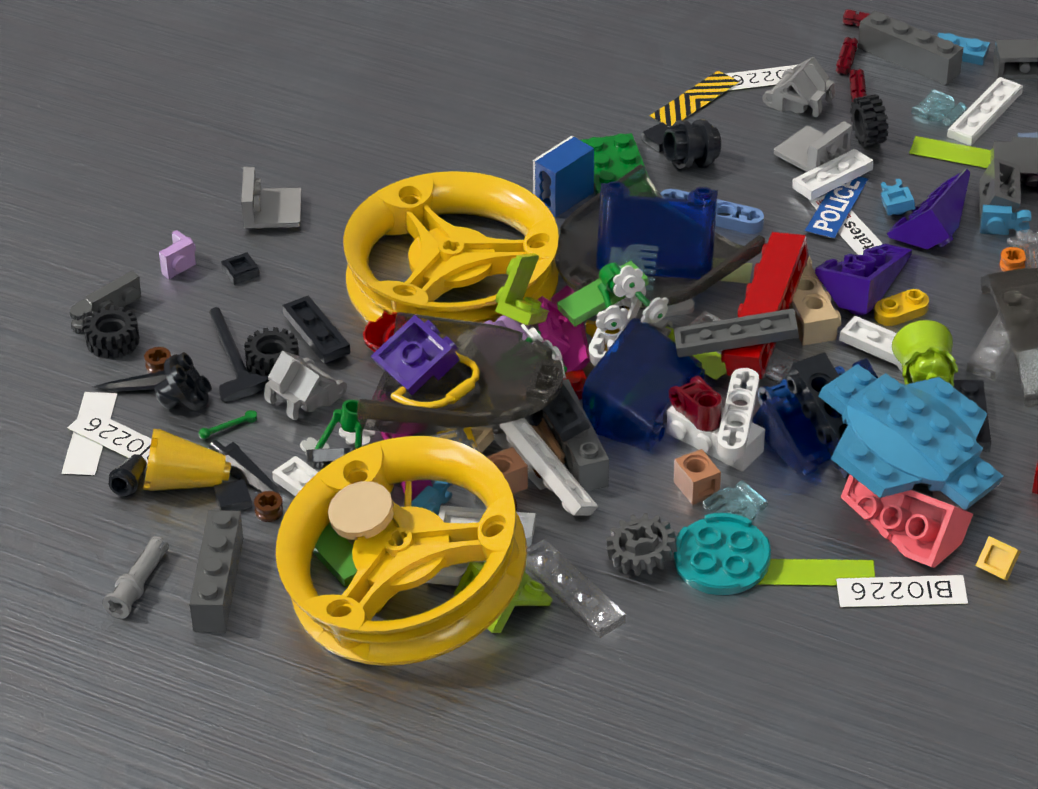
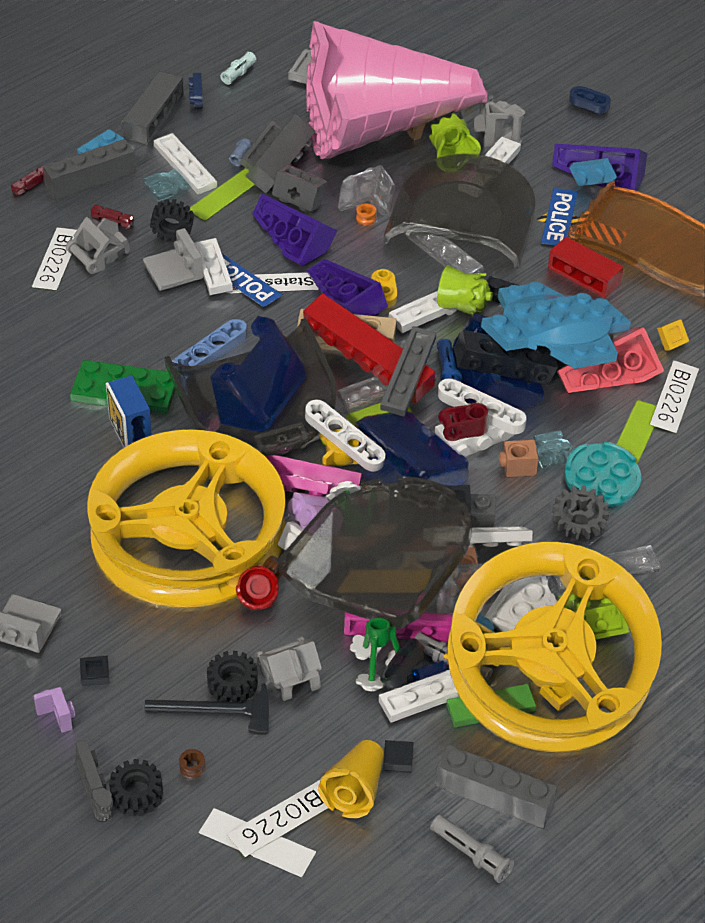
camera: 70 degrees left, 5 degrees up
black bar [93,370,166,392] -> none
black cone [108,454,147,496] -> none
black plate [155,352,212,411] -> none
green hinge [198,410,257,440] -> none
black bar [208,440,280,495] -> none
reddish brown bush [254,491,283,522] -> none
black plate [282,295,350,364] -> none
tan tile [328,481,394,540] -> none
dark purple plate [371,315,460,396] -> none
yellow piece [391,352,480,410] -> none
lime bracket [495,253,549,326] -> none
bright green tile [557,261,649,326] -> none
white plant [596,263,669,330] -> none
clear light blue piece [609,244,658,290] -> none
black tile [641,122,669,152] -> none
sticker [650,71,740,127] -> none
black piece [663,119,721,169] -> none
dark red axle [836,37,858,75] -> none
dark azure plate [881,179,915,215] -> none
dark azure plate [980,205,1031,235] -> none

